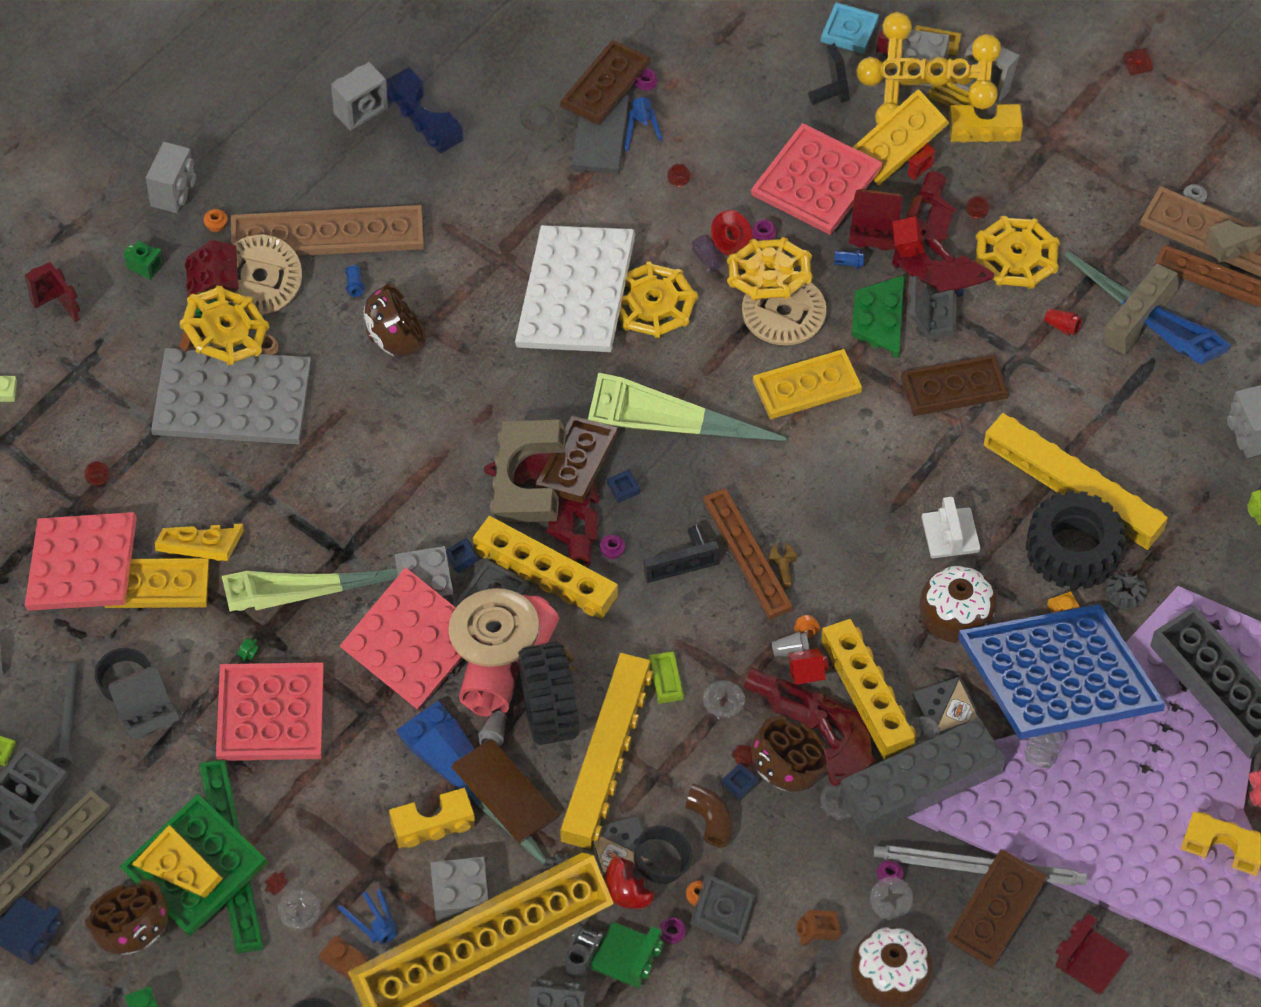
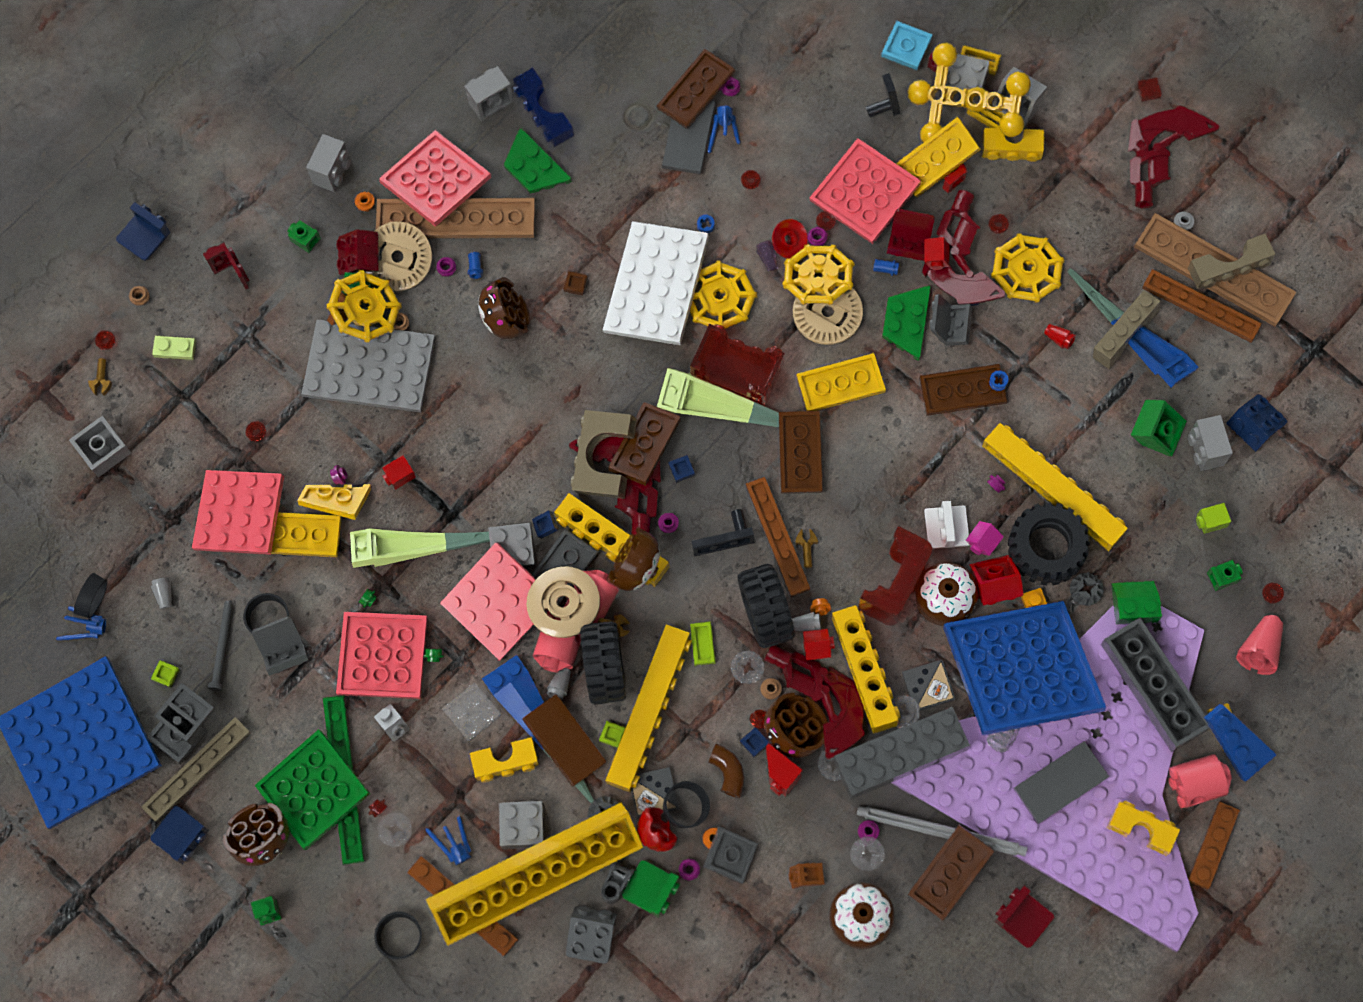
camera: 10 degrees right, 15 degrees up
yellow wing [132,825,223,898] -> none
none -> magenta plate [330,465,348,485]
none -> light grey bracket [374,704,410,742]
none -> coral plate [379,130,491,227]
none -> red brick [382,455,416,490]
none -> green plate [423,649,444,662]
none -> magenta plate [436,257,456,277]
none -> clear plate [442,683,502,742]
none -> green wing [504,128,572,194]
none -> reddish brown tile [563,271,588,295]
none -> lime tile [599,721,626,748]
none -> reddish brown cylinder [607,527,660,591]
none -> clear red windscreen [690,324,785,406]
none -> blue bush [697,215,715,234]
none -> black tyre [737,564,795,648]
none -> medium nougat plate [760,678,782,700]
none -> red slope [766,744,802,797]
none -> reddish brown plate [779,411,822,494]
none -> clear red plate [816,211,836,231]
none -> clear red windscreen [858,526,932,626]
none -> dark pink brick [965,521,1004,556]
none -> red slope [969,555,1024,606]
none -> magenta plate [987,475,1006,493]
none -> blue bush [989,371,1008,391]
none -> dark grey tile [1013,741,1109,824]
none -> green slope [1111,581,1162,625]
none -> dark red piece [1128,105,1219,209]
none -> green slope [1131,400,1187,456]

